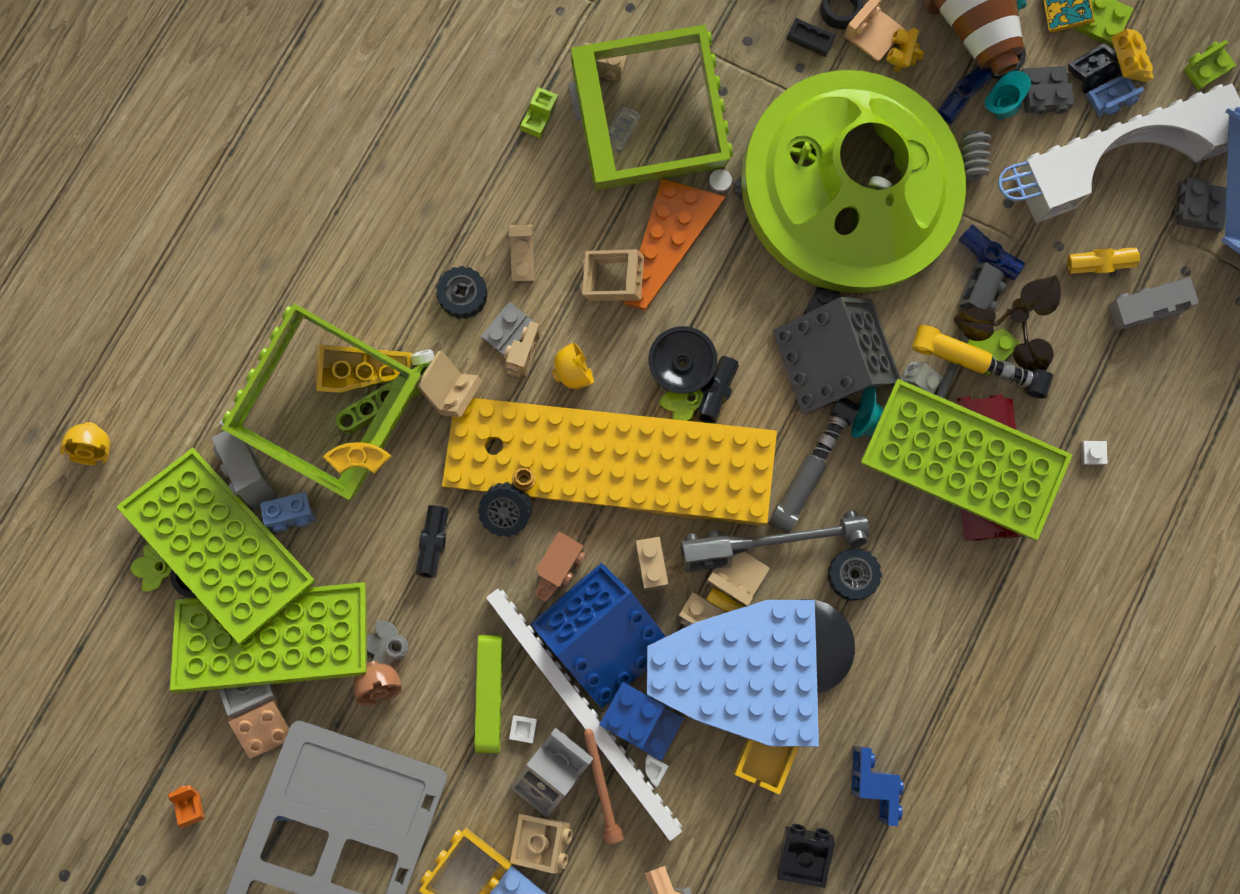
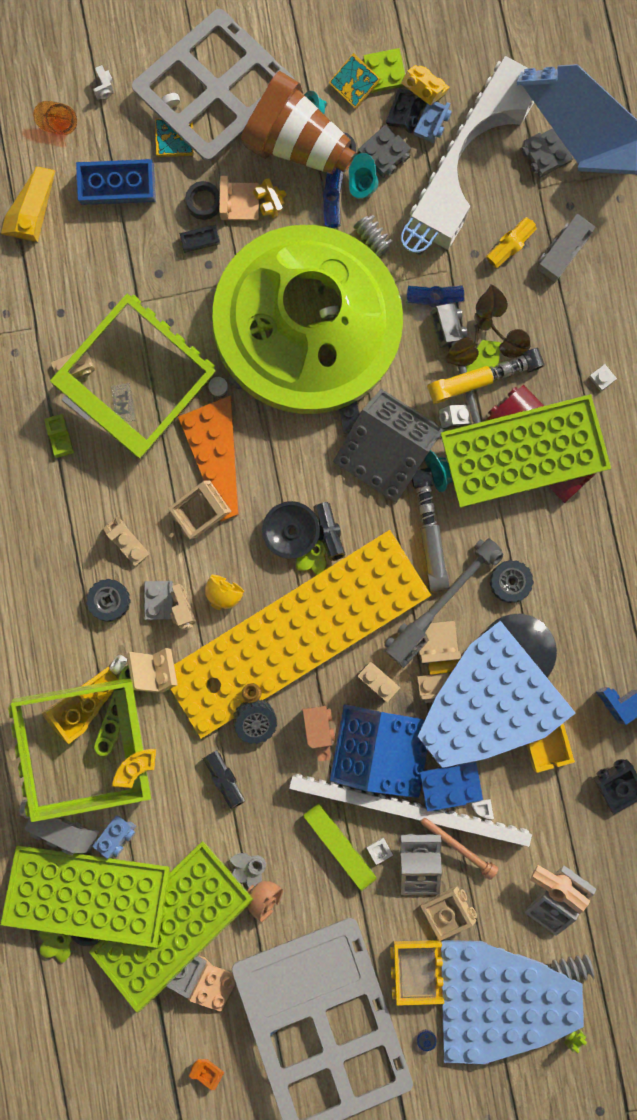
camera: 30 degrees left, 5 degrees up
lime bracket [1183,39,1237,91] -> none

